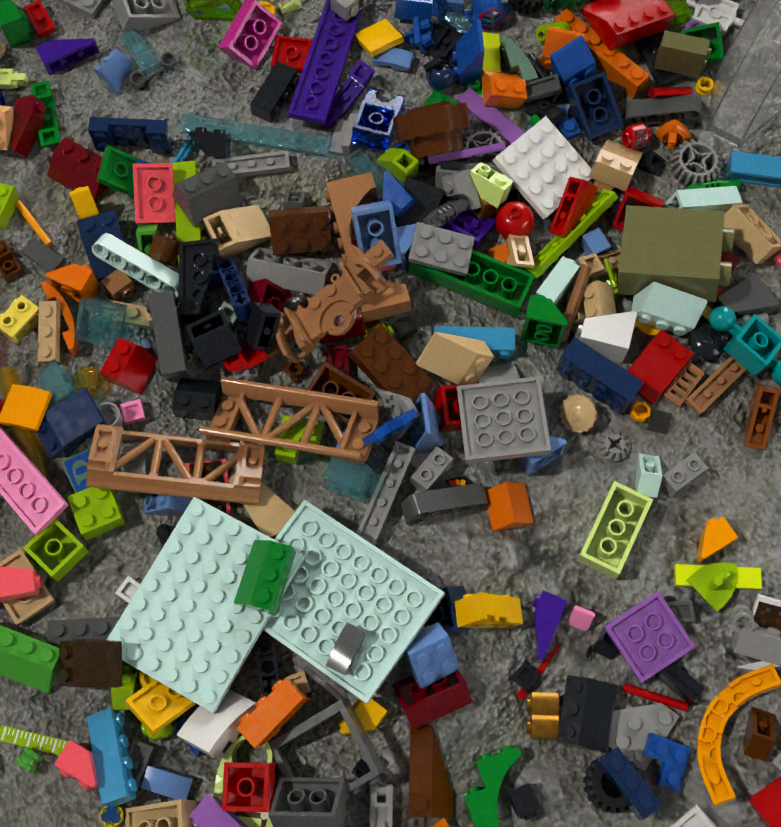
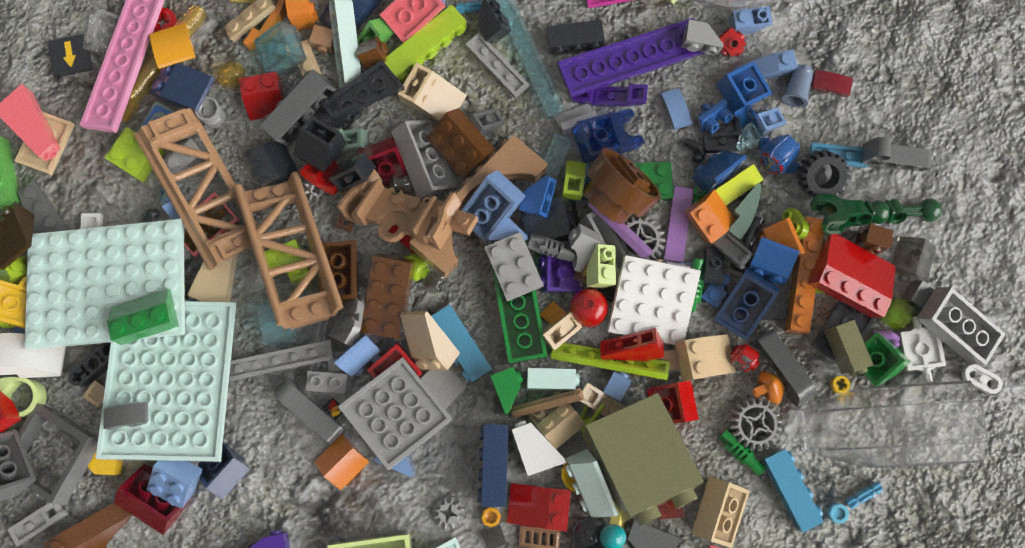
camera: 55 degrees right, 10 degrees up
lime brick [23,519,89,582] -> none
clear light blue slope [37,359,76,408] -> none
bright pink plate [120,399,146,425] -> none
dark grey slope [172,161,242,227] -> none
dark blue beam [207,258,252,321] -> none
orange wedge [236,679,312,749] -> none
red tile [271,35,313,74] -> none
dark red plate [327,345,350,376] -> none
yellow tile [354,19,404,57] -> none
blue plate [362,408,418,446] -> none
dark blue hair [426,68,455,91] -> none
yellow wedge [455,592,523,628] -> none
tan piece [559,394,597,434] -> none
black slope [638,150,666,176] -> none
red slope [646,87,693,98] -> none
light aqua slope [662,186,743,213] -> none

